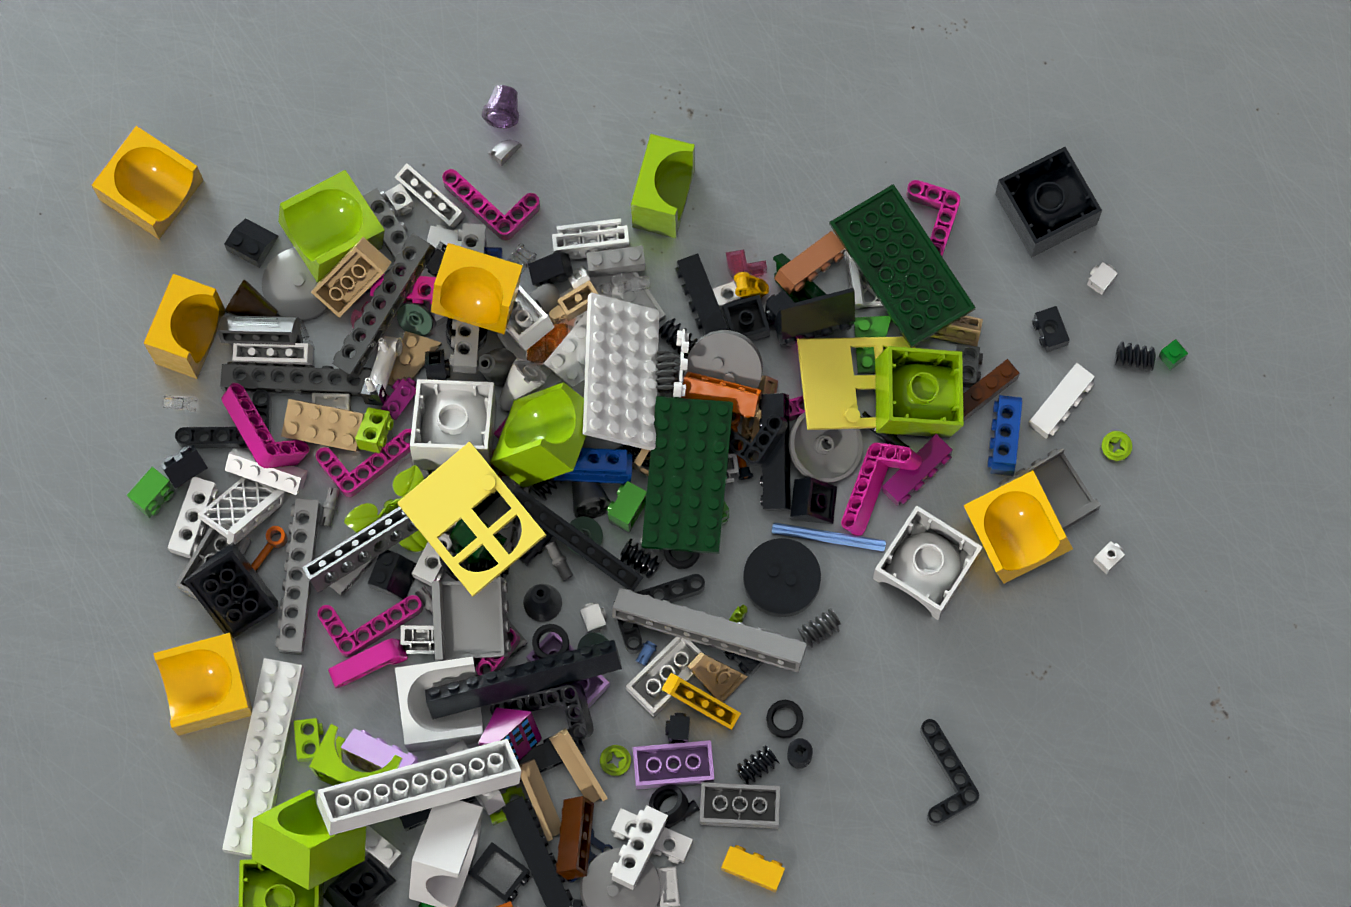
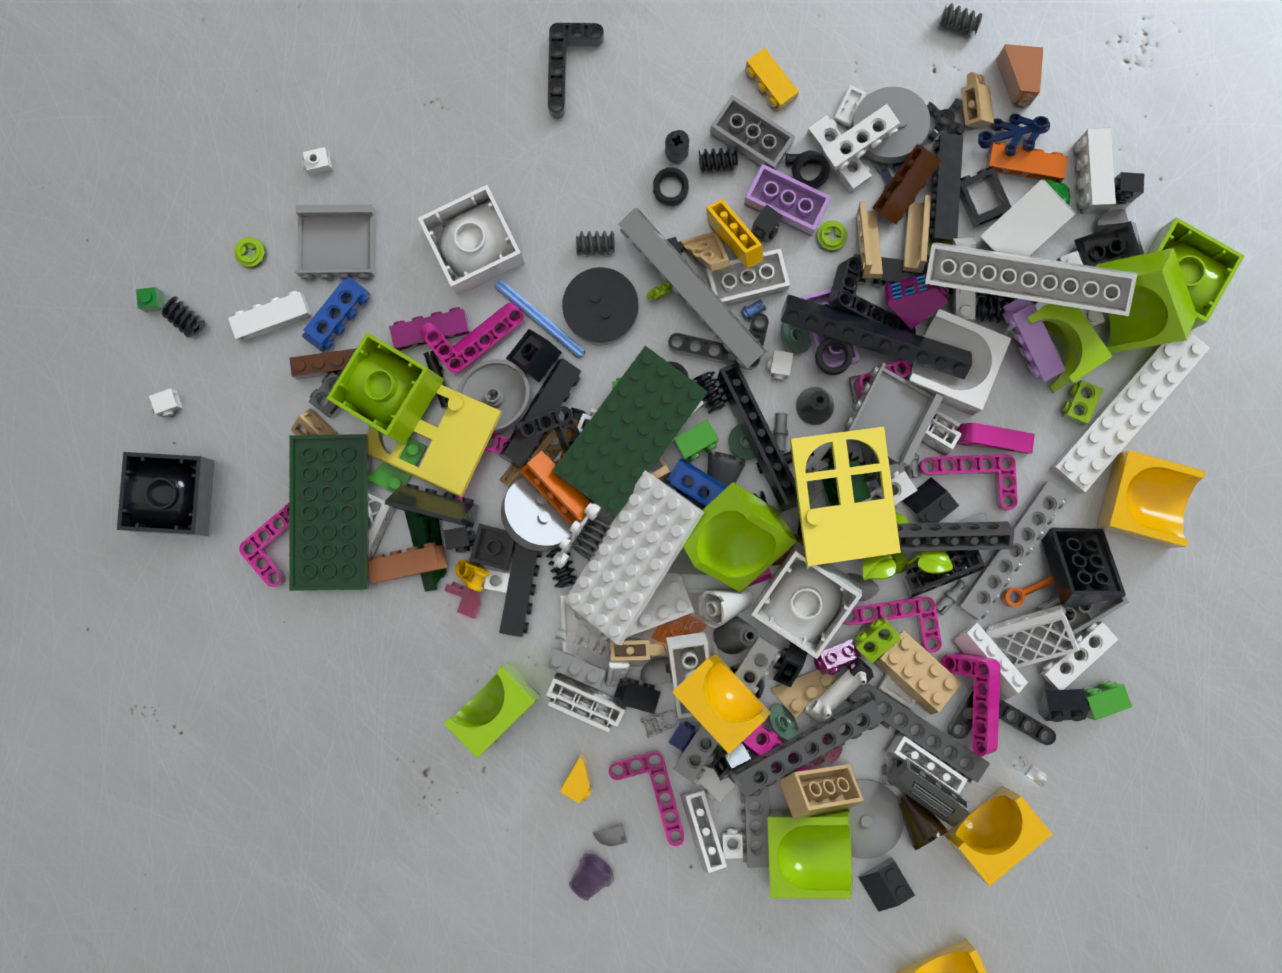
camera: 145 degrees left, 10 degrees up
yellow piece [963,471,1073,584] -> none
black brick [1032,306,1070,352] -> none
none -> yellow slope [559,753,592,804]
none -> black brick [903,550,985,598]

